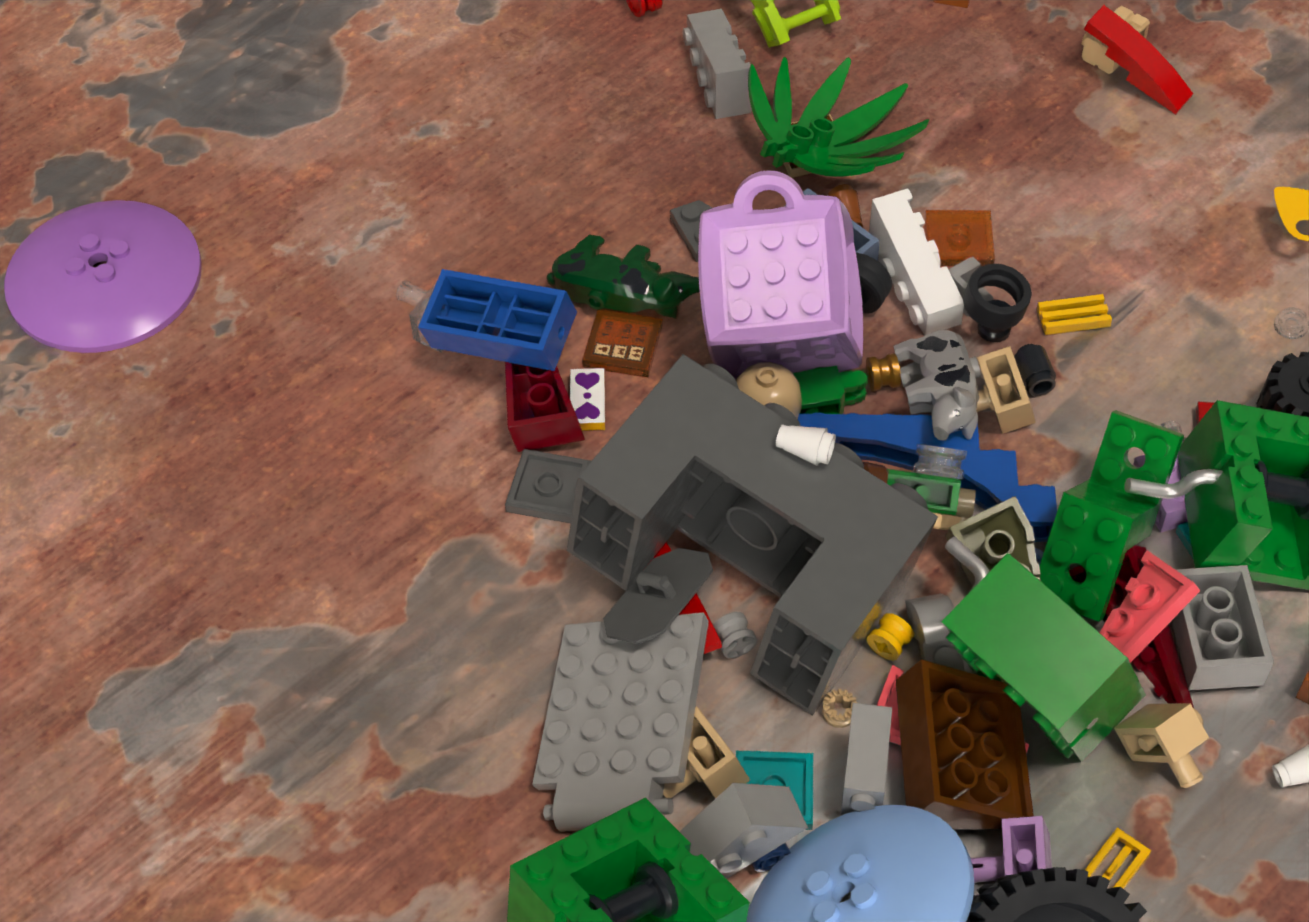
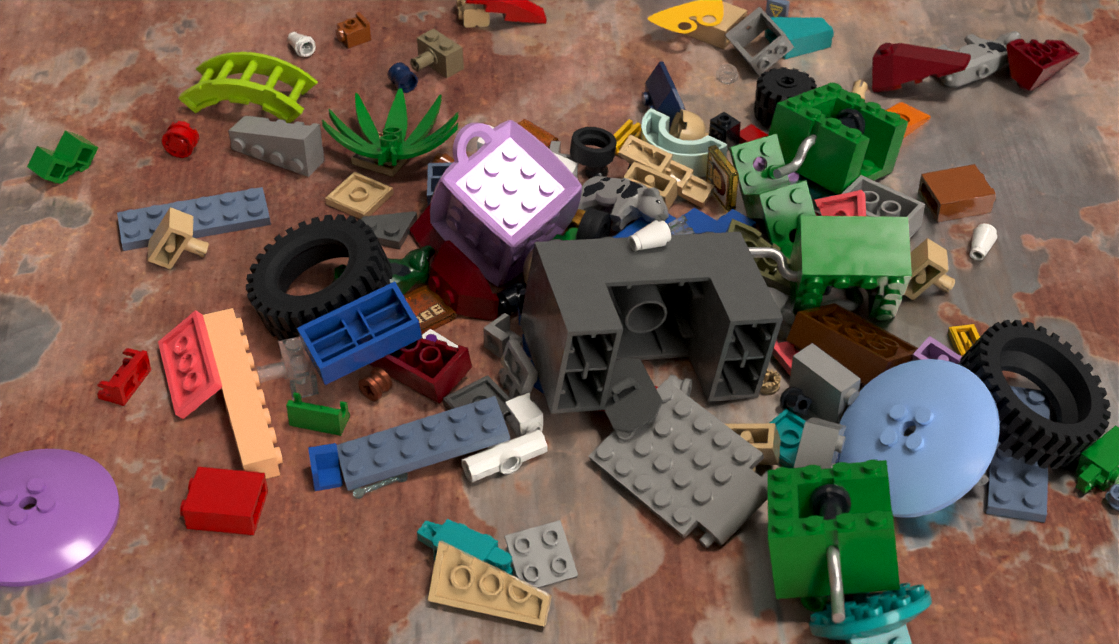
camera: 50 degrees left, 10 degrees down
none -> red hinge [97,348,151,406]
none -> sand blue plate [117,187,271,251]
none -> tan brick [147,207,209,269]
none -> coral plate [158,310,222,419]
none -> red brick [180,467,268,535]
none -> light nougat brick [203,308,283,479]
none -> black tyre [246,214,393,346]
none -> green hinge [286,392,350,436]
none -> blue panel [308,443,343,491]
none -> tan tile [325,172,393,219]
none -> sand blue plate [337,396,511,491]
none -> clear light blue hinge [353,473,408,499]
none -> copper wheel [358,367,393,402]
none -> dark blue wheel [388,62,418,93]
none -> dark tan brick [410,29,464,78]
none -> teal hinge [417,519,513,575]
none -> dark red wedge [428,240,499,321]
none -> tan wing [428,541,552,626]
none -> white piece [462,430,548,482]
none -> light grey hinge [504,520,578,588]
none -> white window [505,392,543,437]
none -> black tyre [576,209,611,240]
none -> tan slope [618,135,714,208]
none -> light aqua brick [641,108,727,178]
none -> dark blue wedge [642,61,686,132]
none -> tan cylinder [669,109,709,141]
none -> tile [706,145,739,213]
none -> black window [709,112,741,151]
none -> black hose [780,387,812,415]

